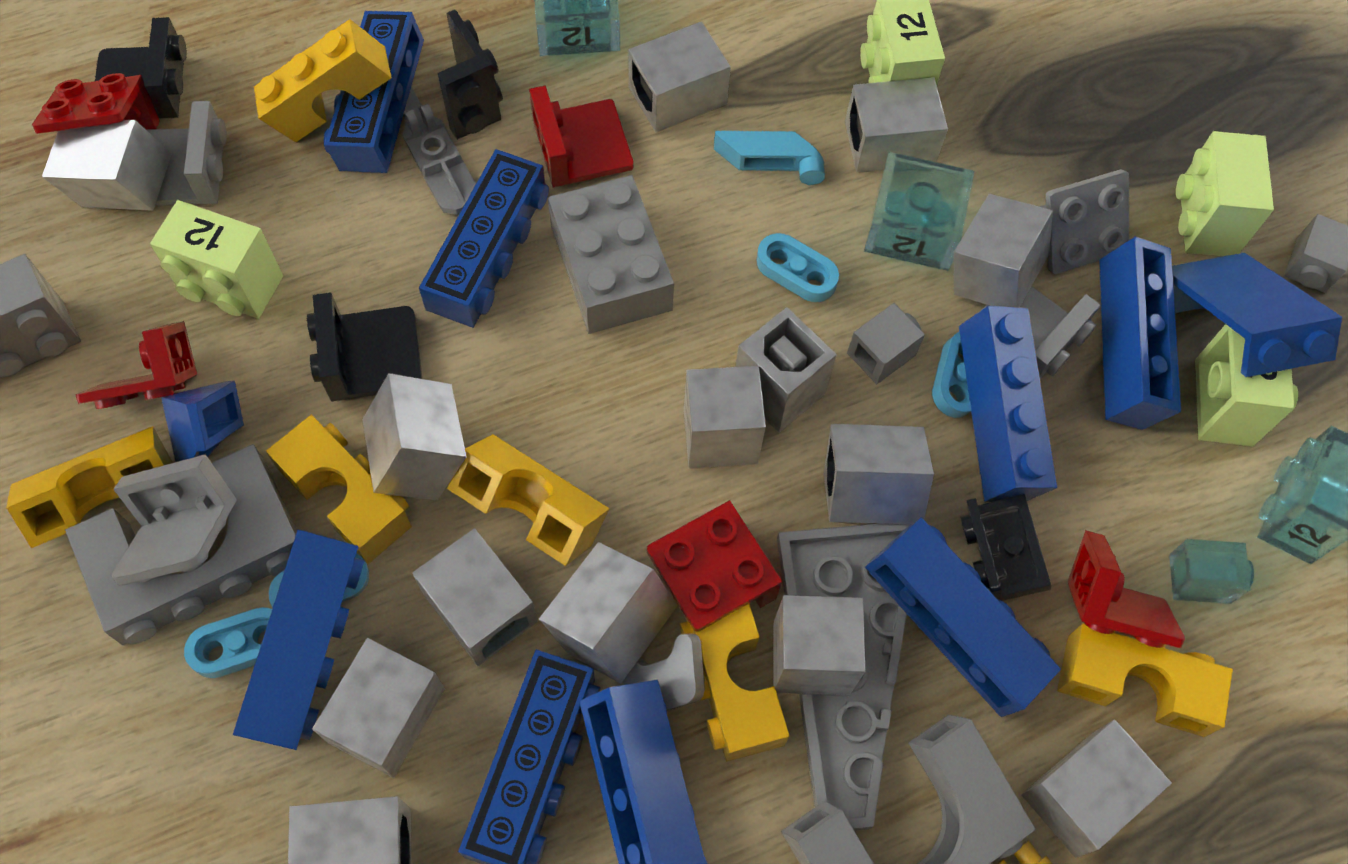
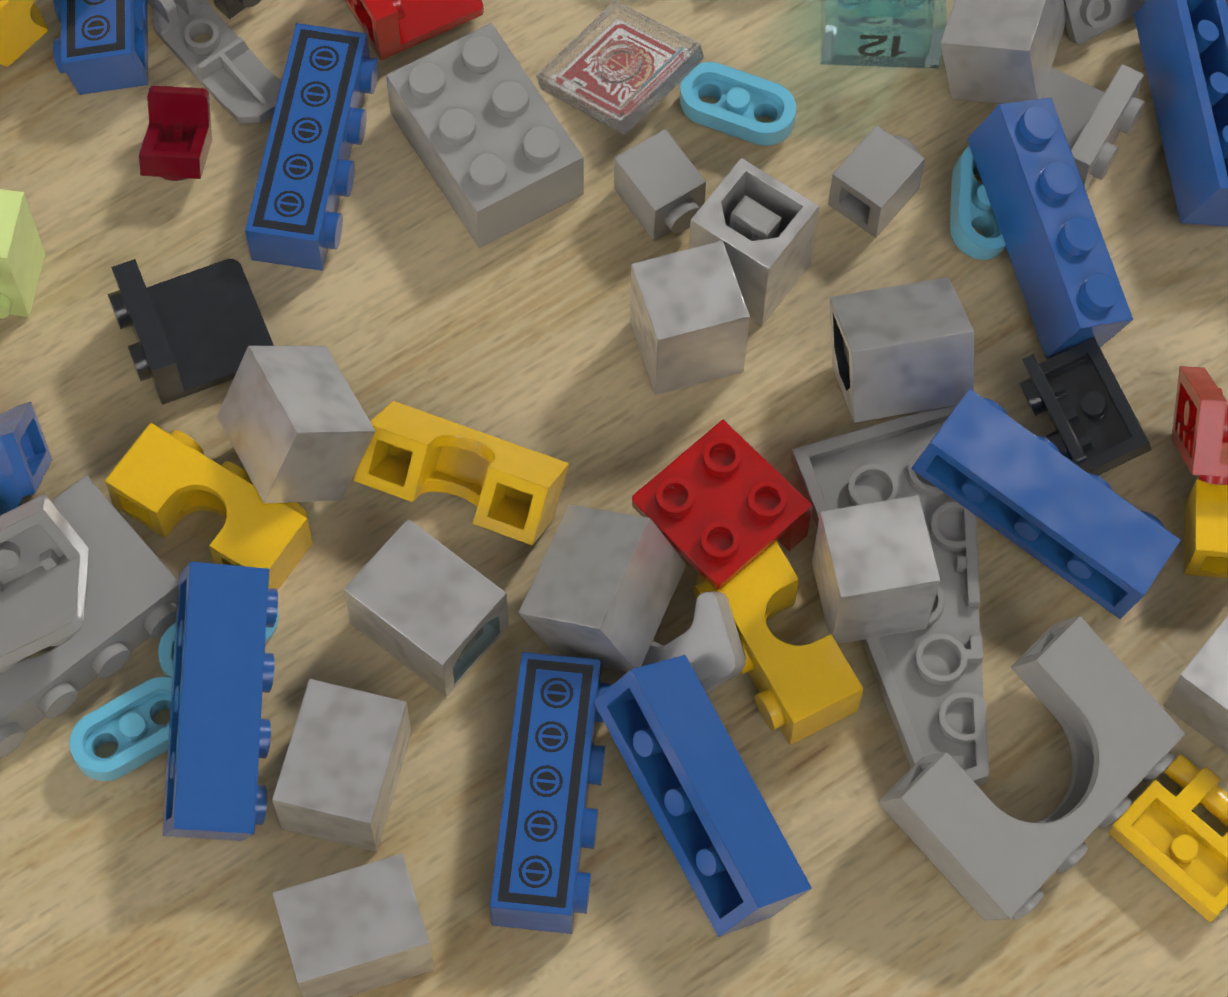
camera: 10 degrees left, 0 degrees up
none -> dark red bracket [139,85,212,181]
none -> clear tile [536,1,704,135]
none -> light grey brick [614,129,706,241]

